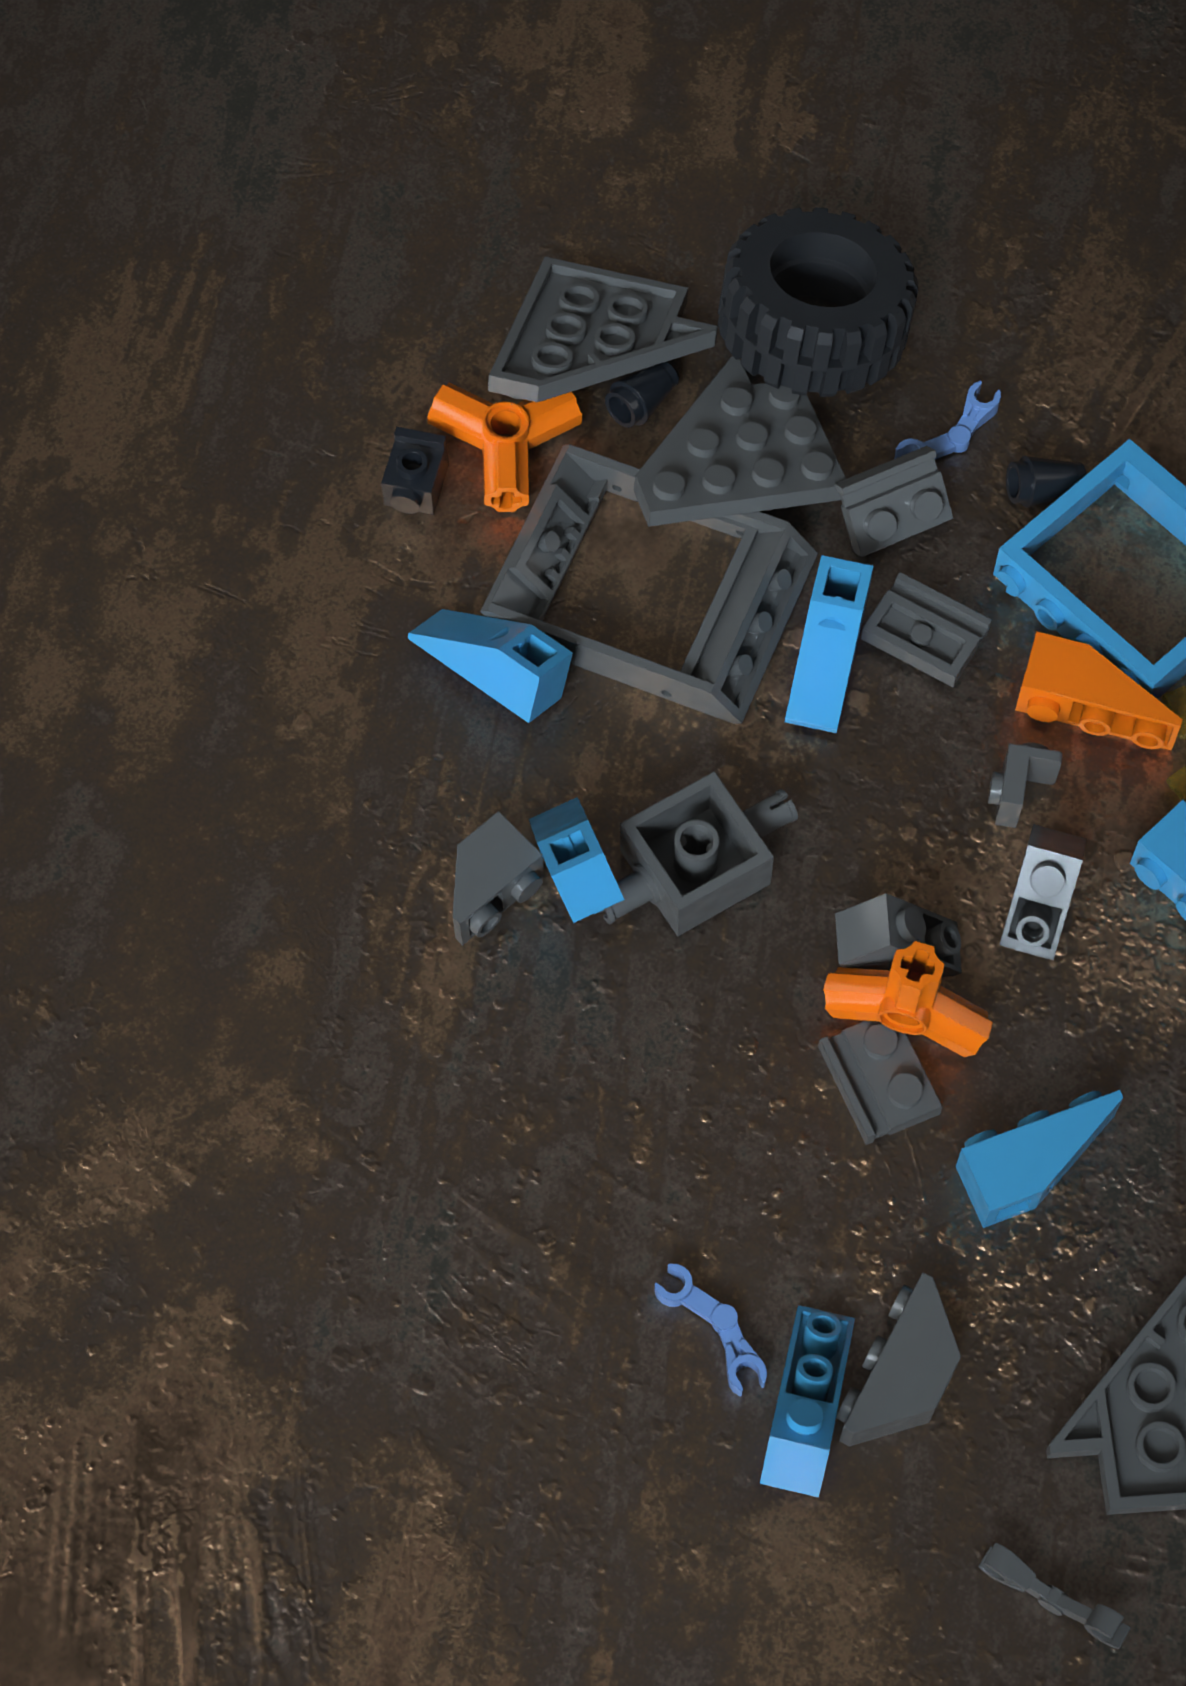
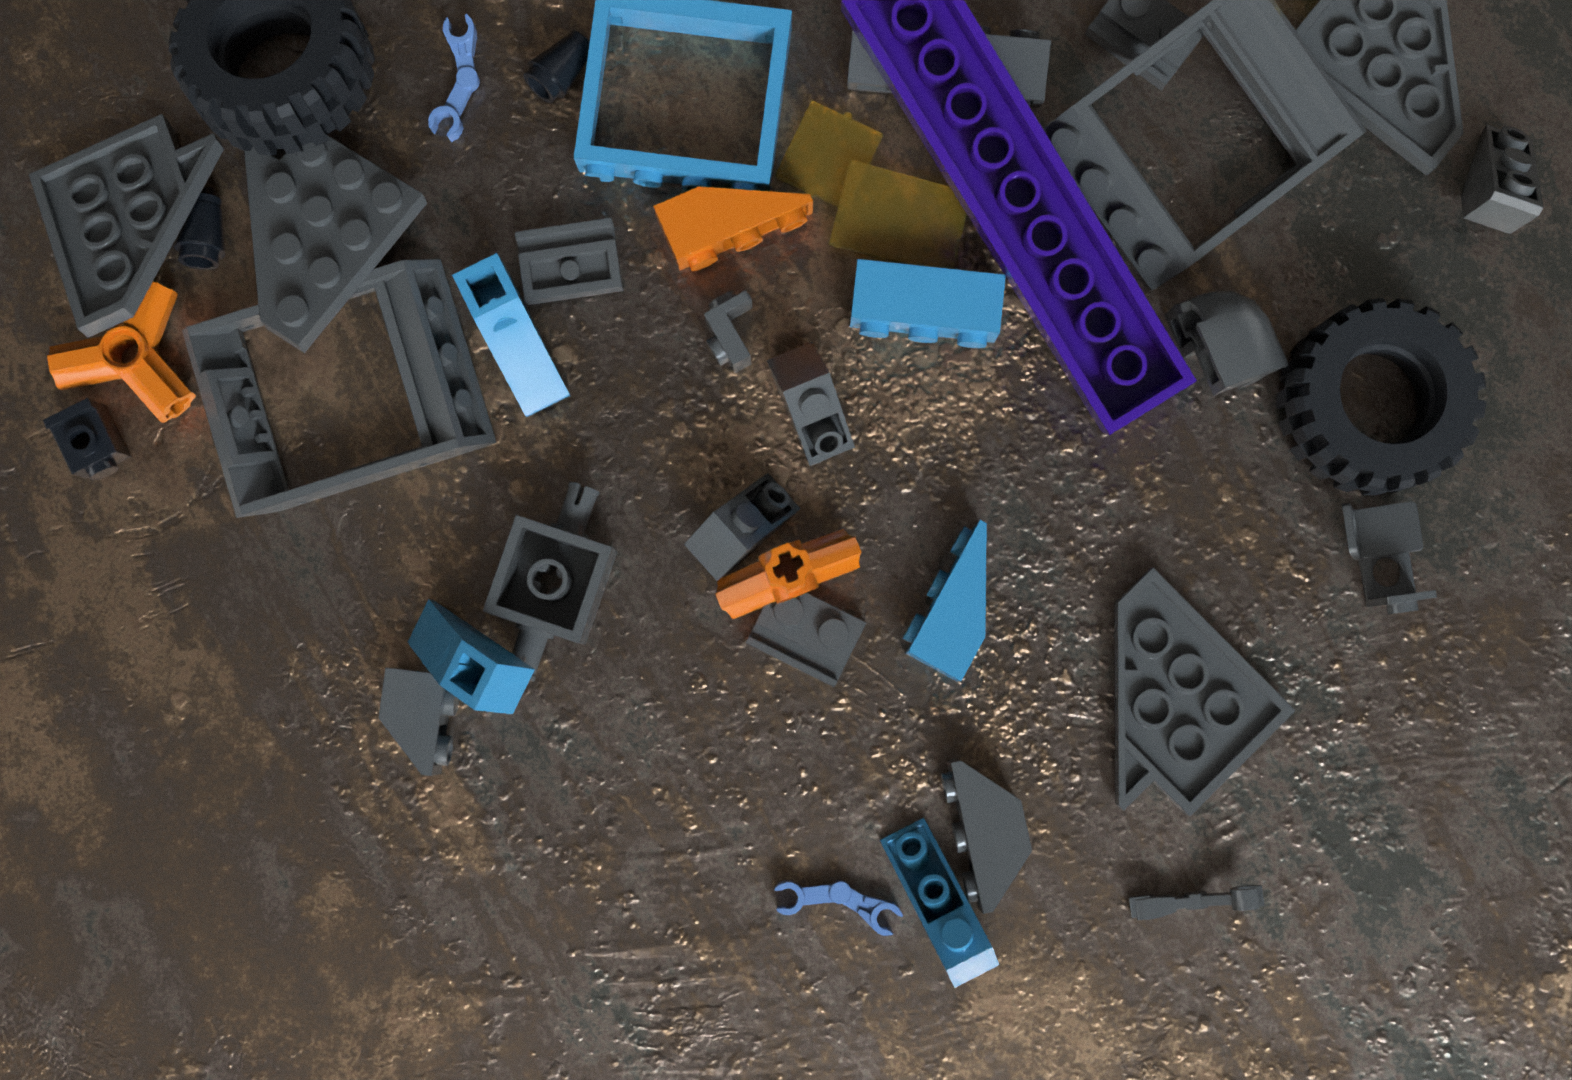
camera: 40 degrees left, 20 degrees up
dark azure slope [407,609,573,723] -> none
dark grey plate [834,446,953,557] -> none

